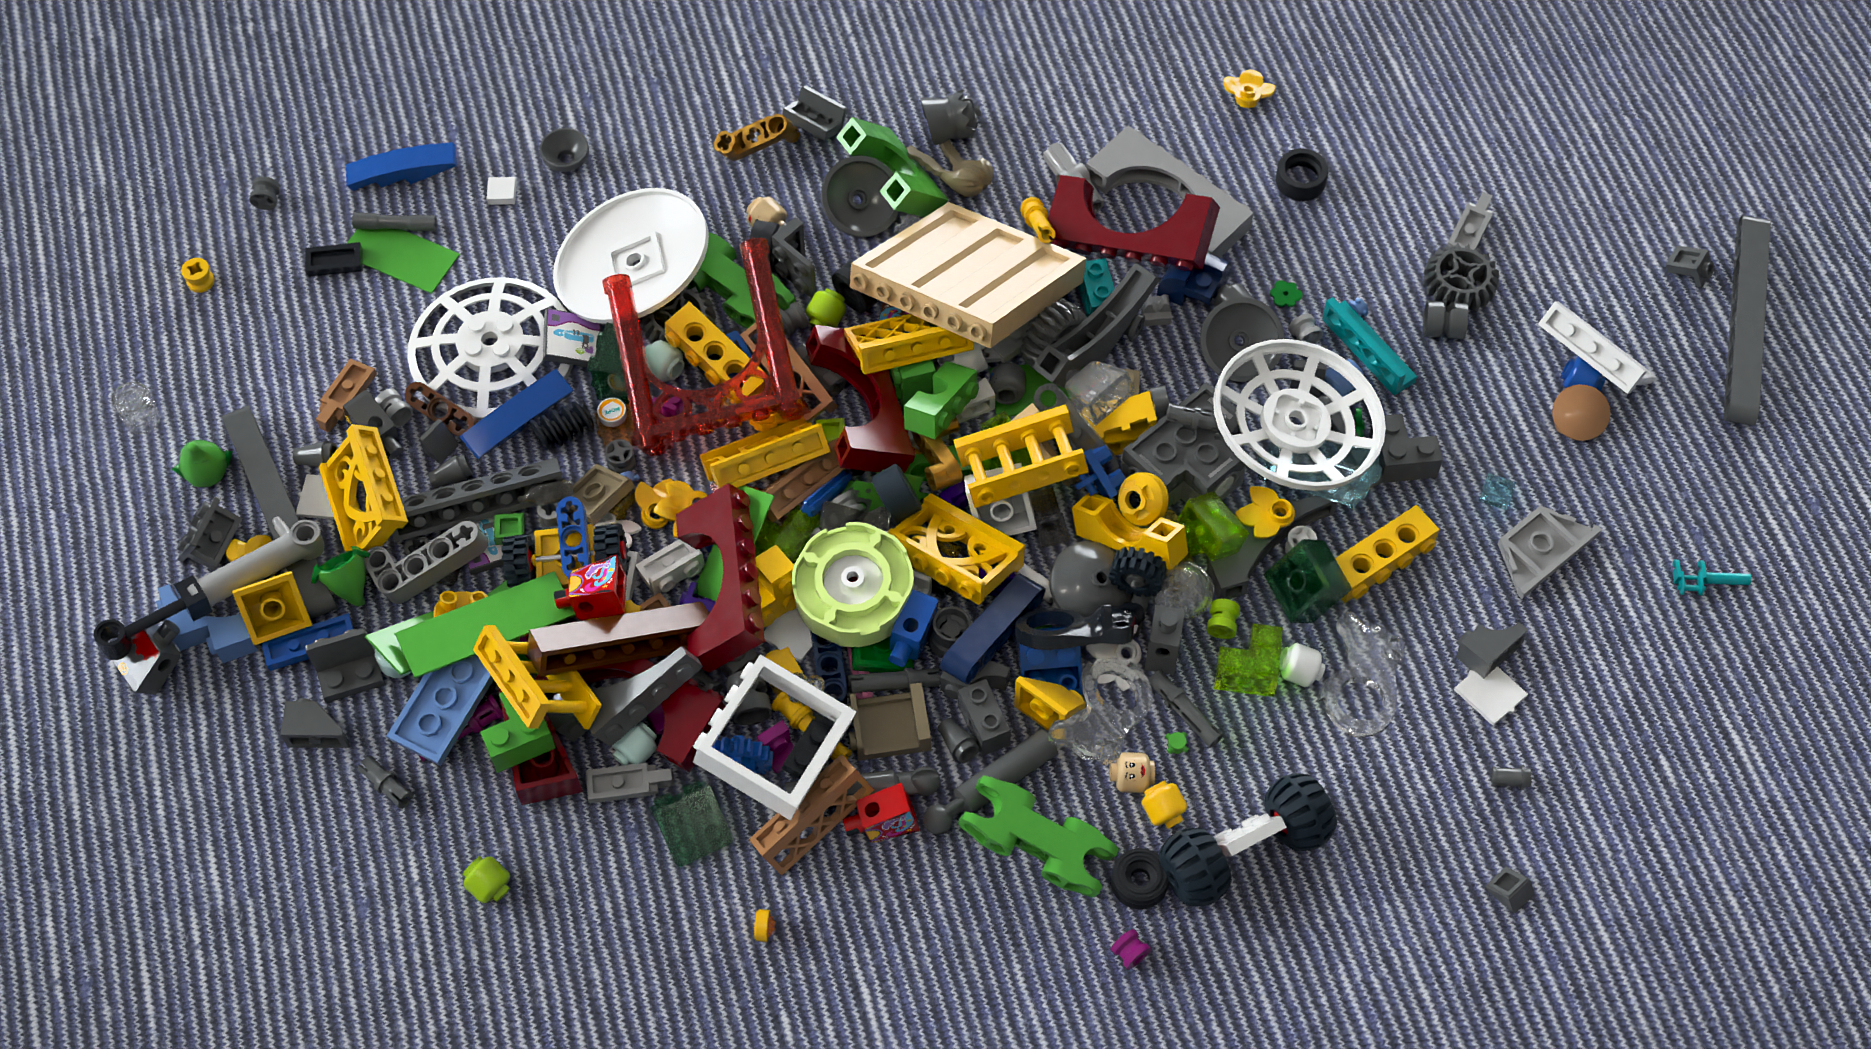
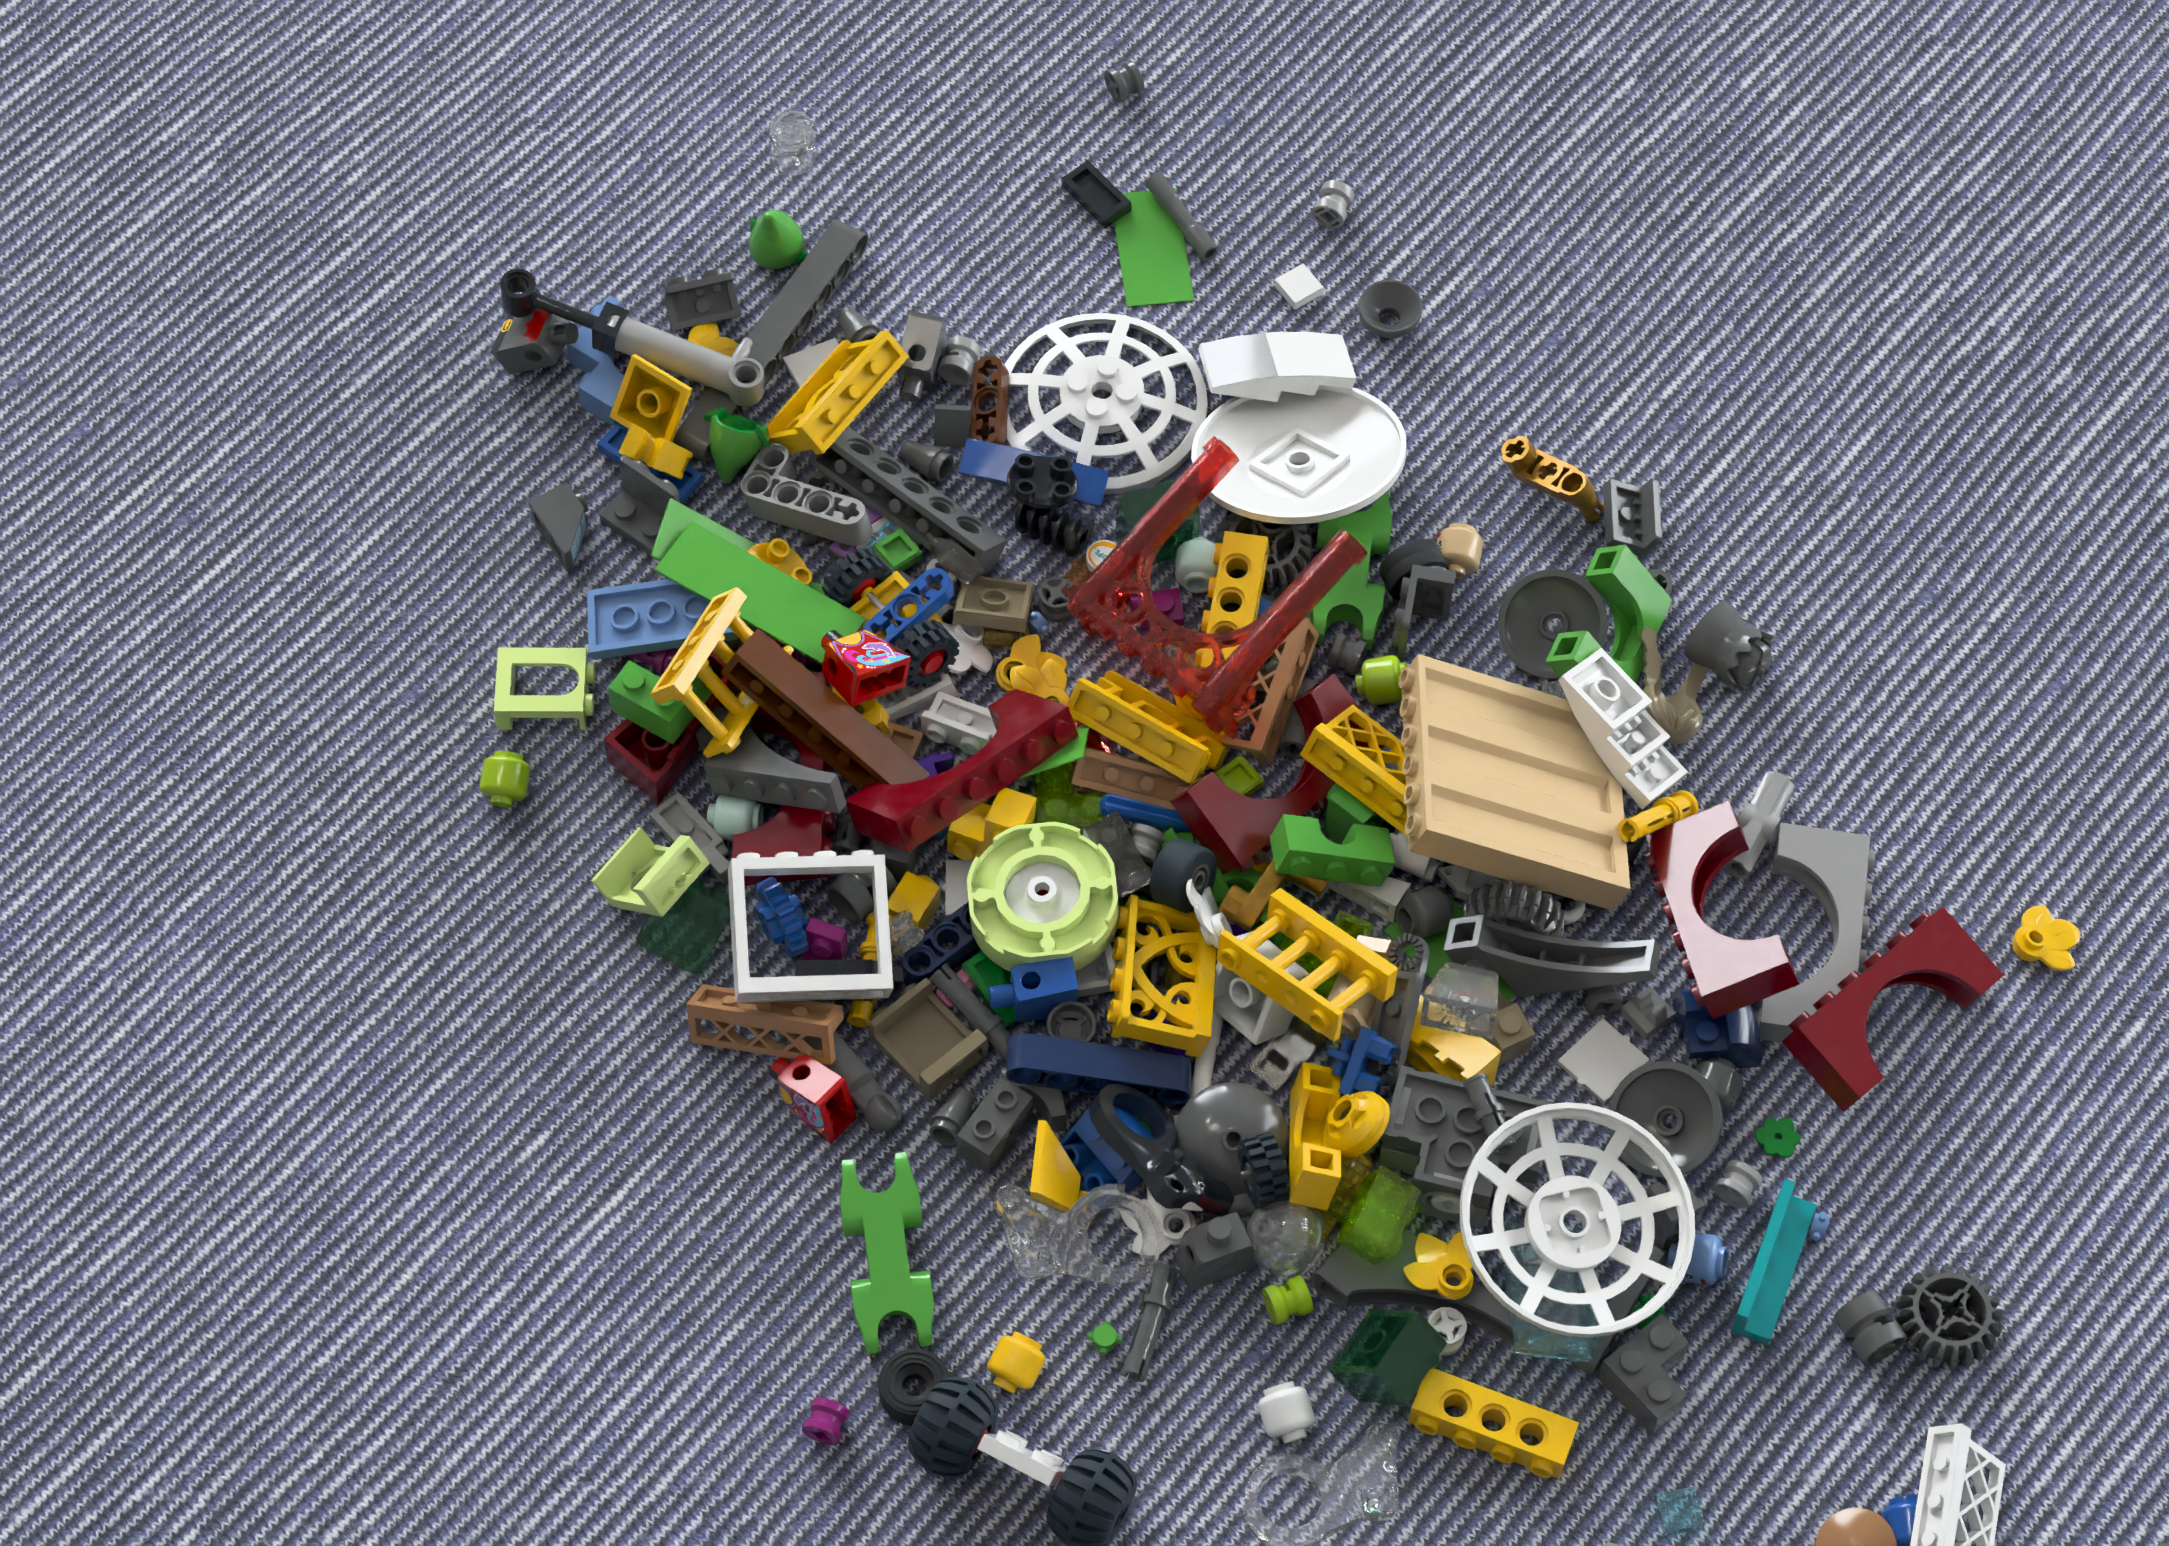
camera: 55 degrees right, 0 degrees up
yellow wheel [181,258,215,293] -> none
medium nougat hinge [316,359,377,432] -> none
blue slope [346,142,457,191] -> none
dark grey pin [358,756,414,809] -> none
tile [543,308,601,369] -> none
yellow tile [754,909,776,942] -> none
dark grey piece [923,729,1058,835] -> none
teal brick [1078,258,1115,317] -> none
tan head [1109,752,1155,793] -> none
dark grey beam [1150,385,1169,424] -> none
clear neon green brick [1213,623,1283,697] -> none
black tyre [1275,148,1329,201] -> none
light grey hinge [1447,192,1493,250] -> none
none -> yellowish green panel [494,647,596,730]
none -> yellowish green panel [591,827,710,917]
none -> yellow leg [619,423,693,480]
none -> black dish [1006,453,1078,509]
none -> white plate [1186,879,1233,949]
none -> white slope [1198,332,1356,402]
none -> light grey wheel [1311,180,1355,229]
none -> white piece [1557,1019,1649,1104]
none -> white slope [1559,648,1688,810]
none -> dark red arch [1782,906,2004,1112]

